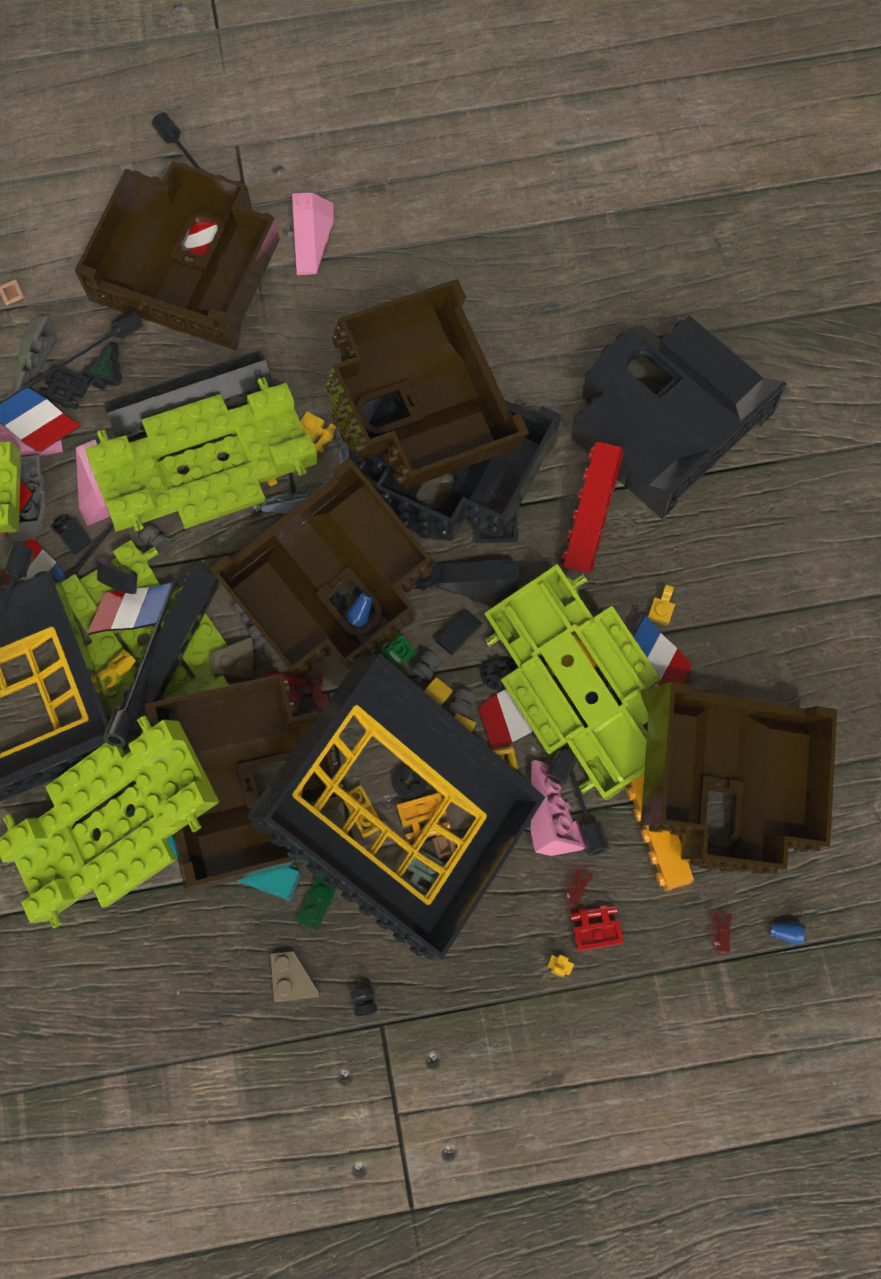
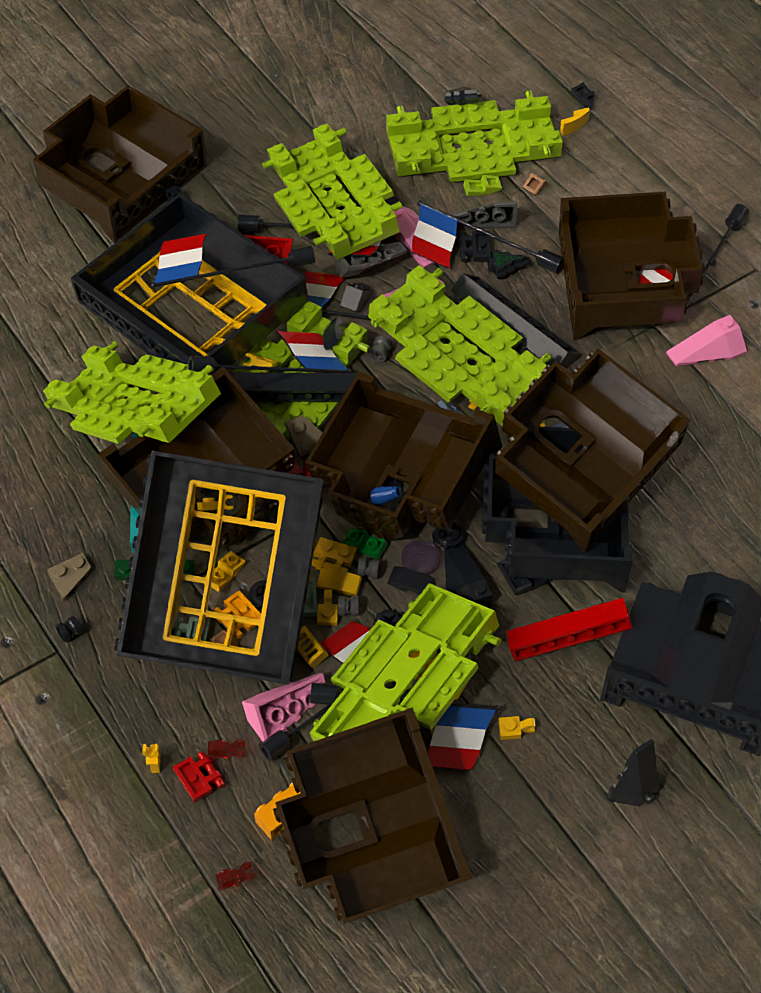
camera: 65 degrees right, 15 degrees down
blue cone [771,922,806,945] -> none
none -> clear purple tile [401,540,440,576]
none -> black wedge [607,739,659,807]

